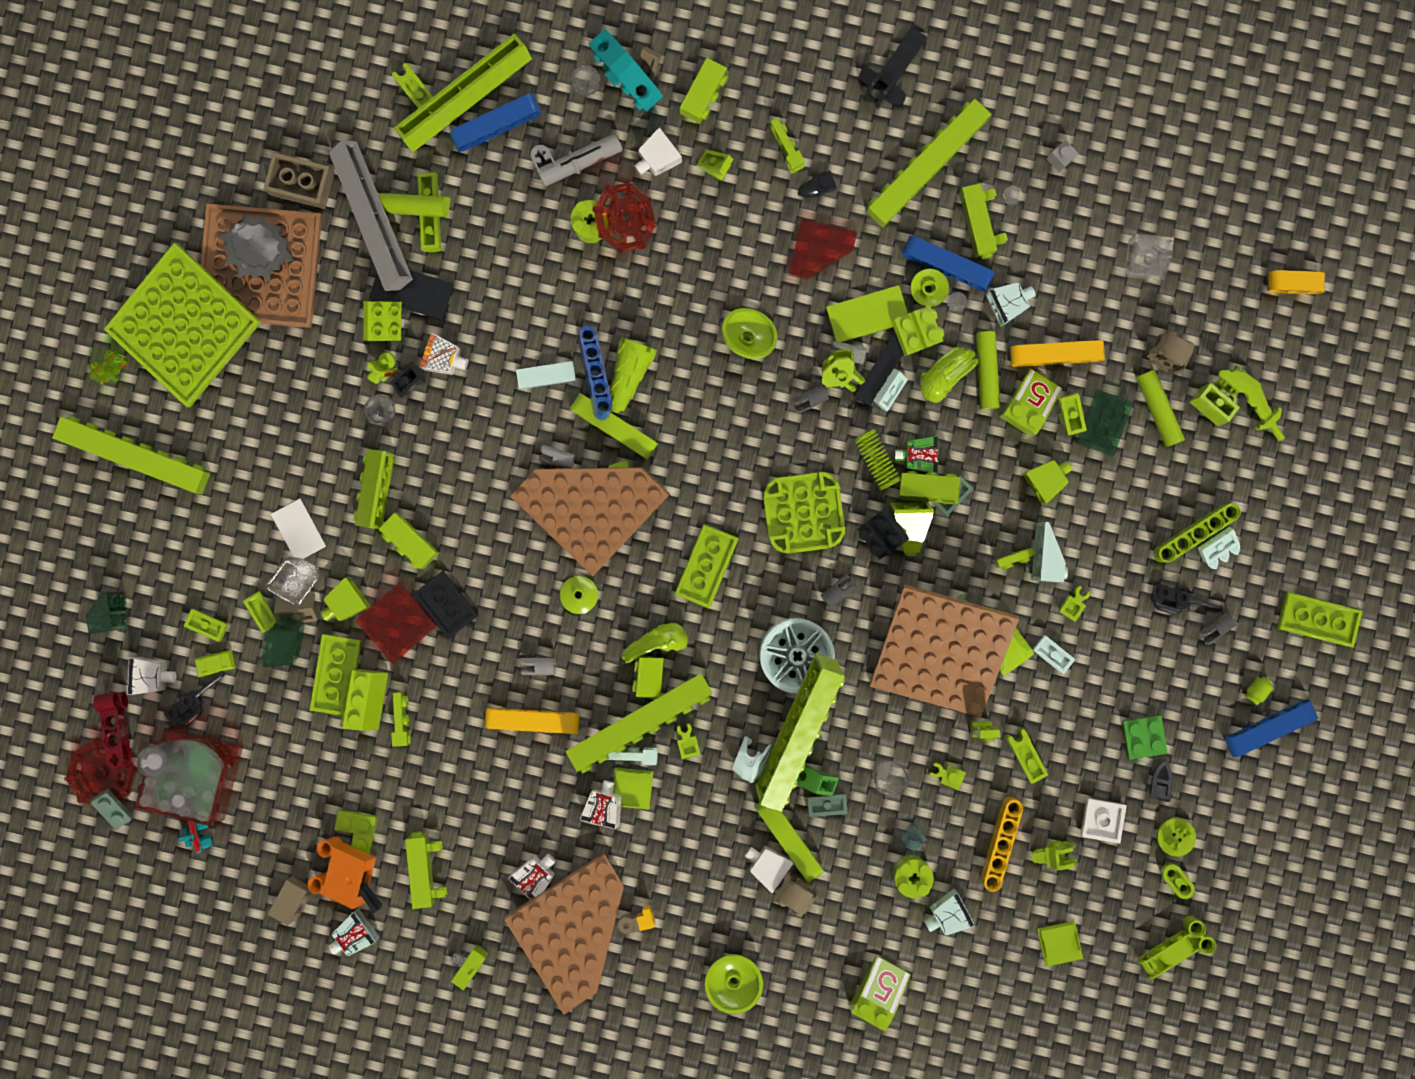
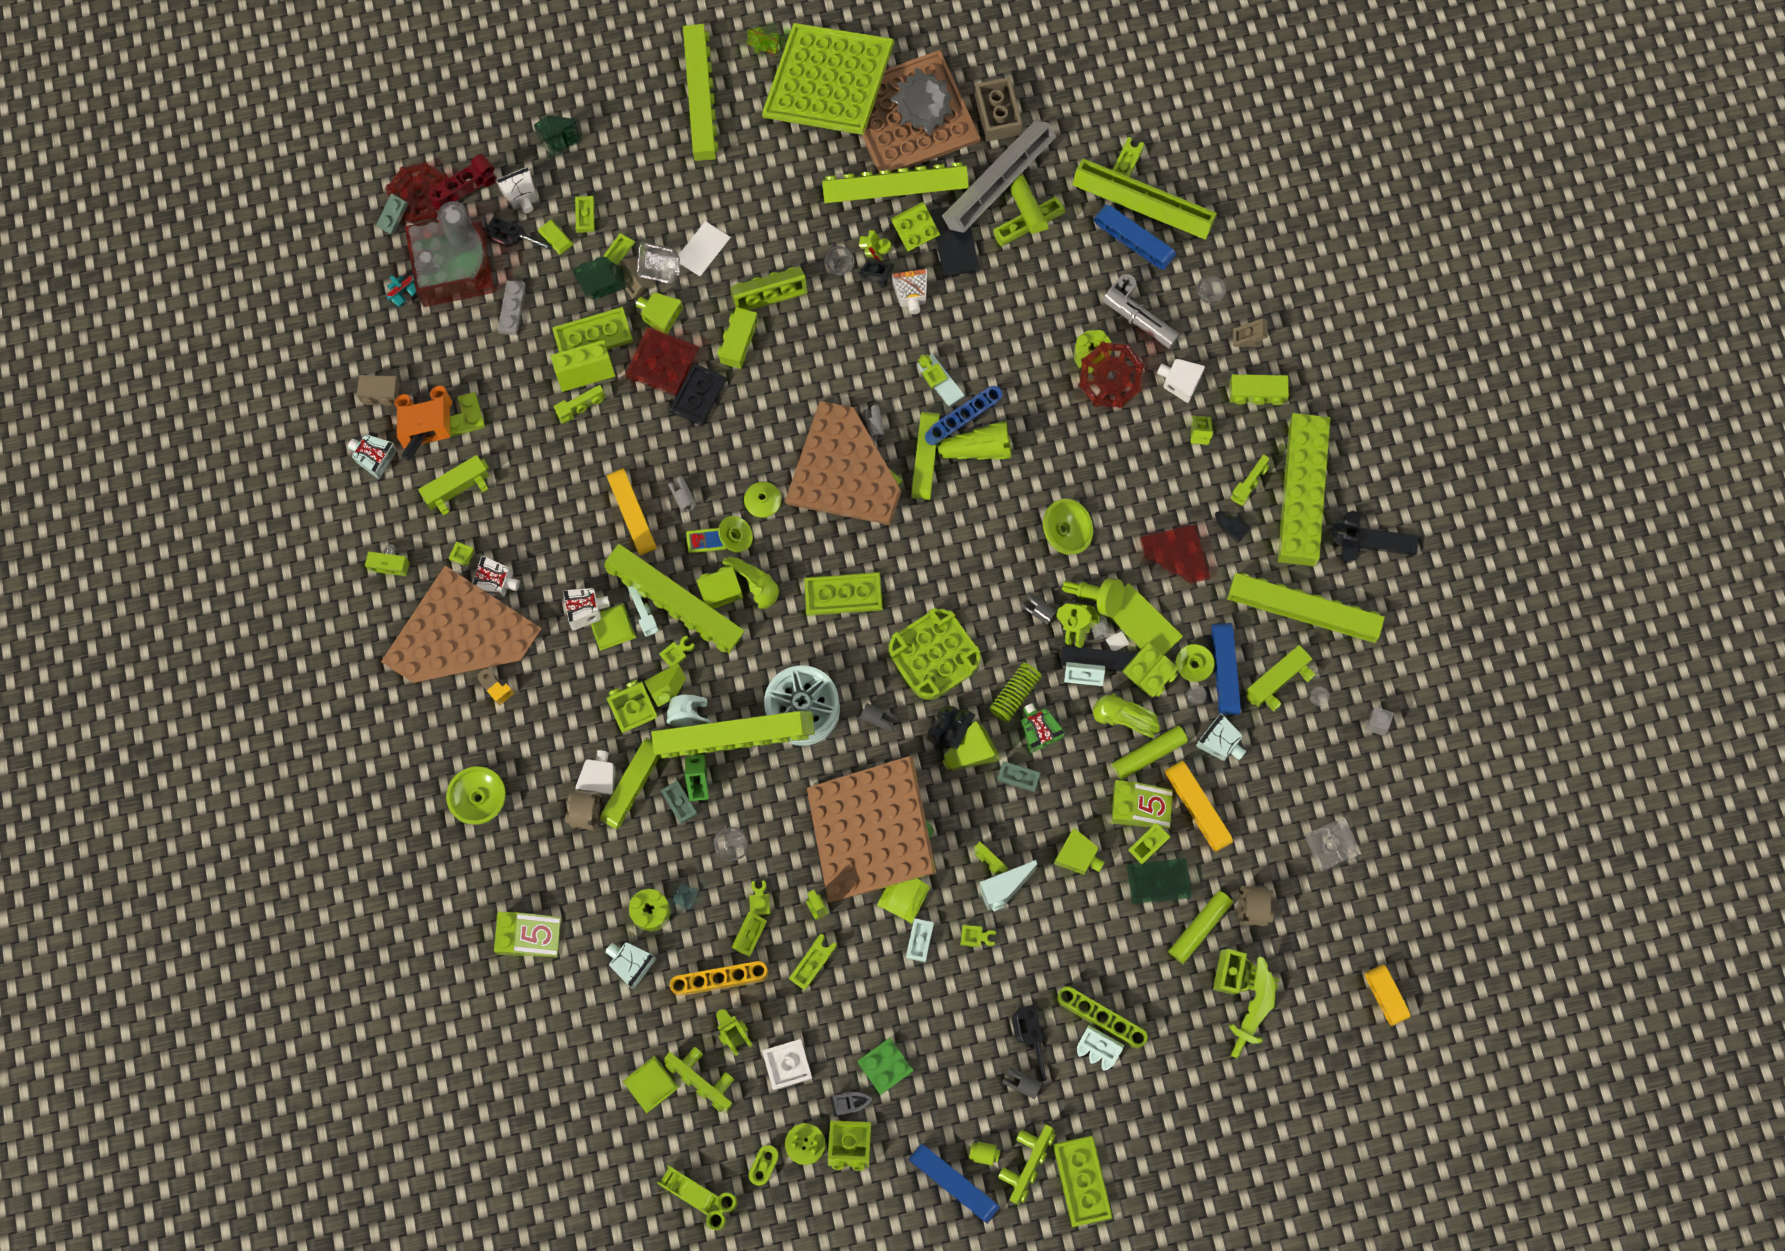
camera: 65 degrees right, 15 degrees down
teal brick [588,28,663,112] -> none
lime brick [900,471,961,505] -> none
none -> lime plate [449,541,475,567]
none -> light grey plate [498,281,526,336]
none -> lime plate [606,679,658,733]
none -> lime slope [644,663,686,707]
none -> lime plate [664,1047,734,1113]
none -> slope [686,528,726,554]
none -> lime dish [718,516,753,553]
none -> lime plate [732,912,767,957]
none -> lime brick [822,162,969,203]
none -> lime plate [828,1121,871,1171]
none -> lime plate [918,354,948,389]
none -> lime plate [998,1124,1056,1206]
none -> lime piece [1062,578,1124,617]
none -> white sticker [1105,631,1129,651]
none -> lime brick [1277,413,1330,566]

